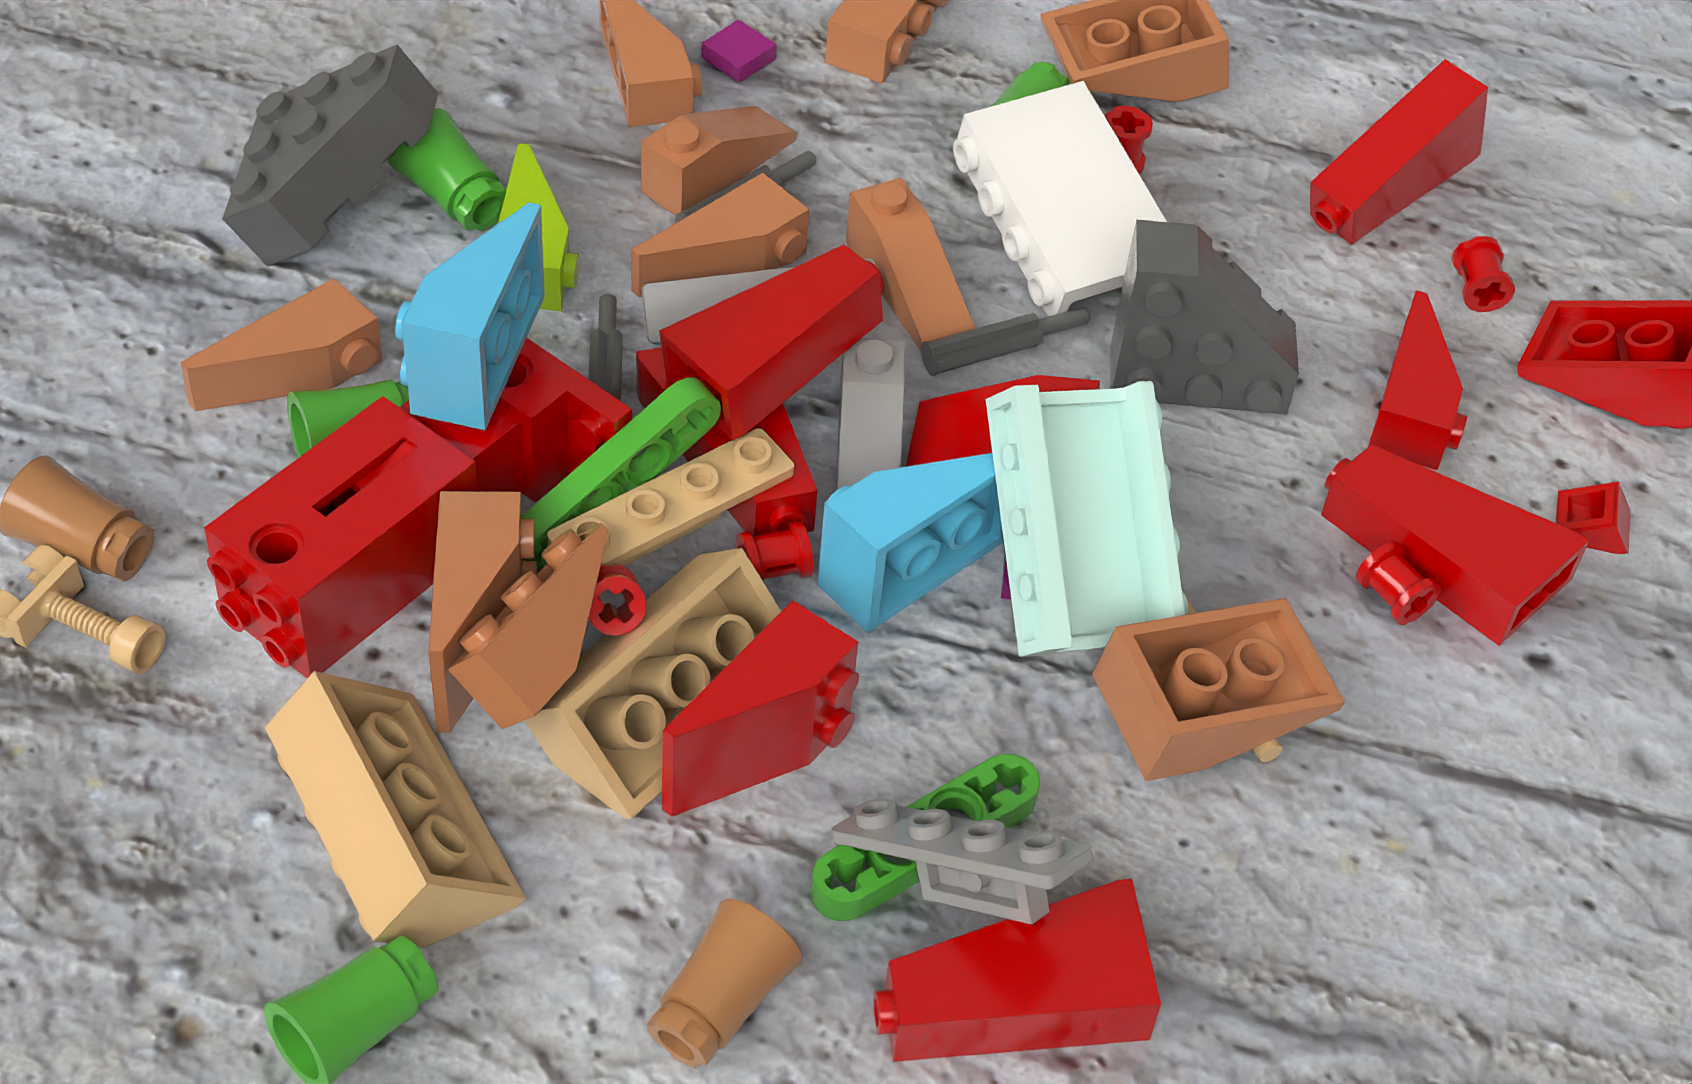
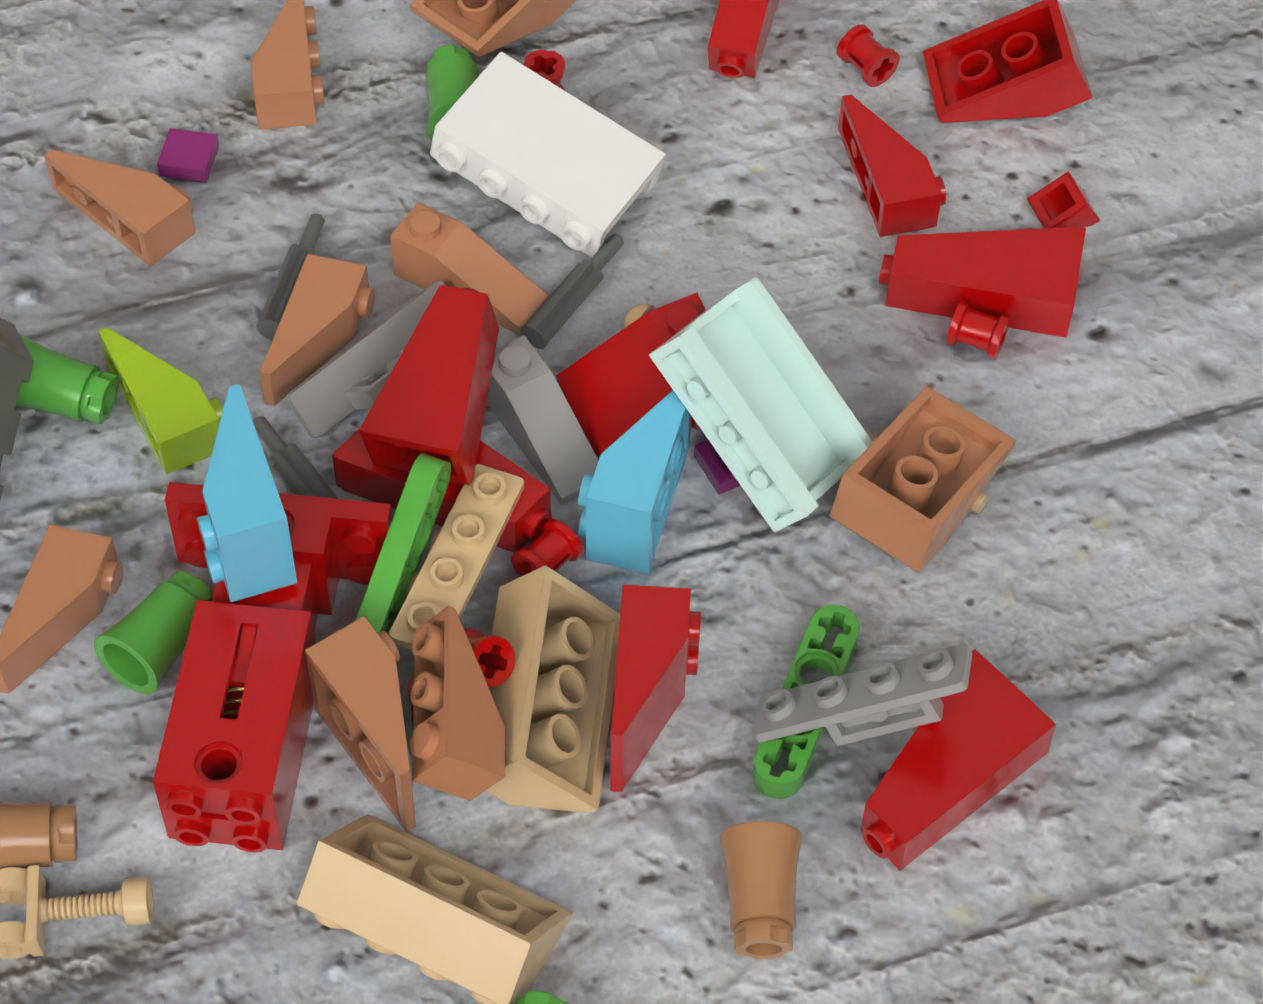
camera: 30 degrees left, 5 degrees up
nougat slope [641,106,796,216] -> none
dark grey brick [1110,219,1299,415] -> none

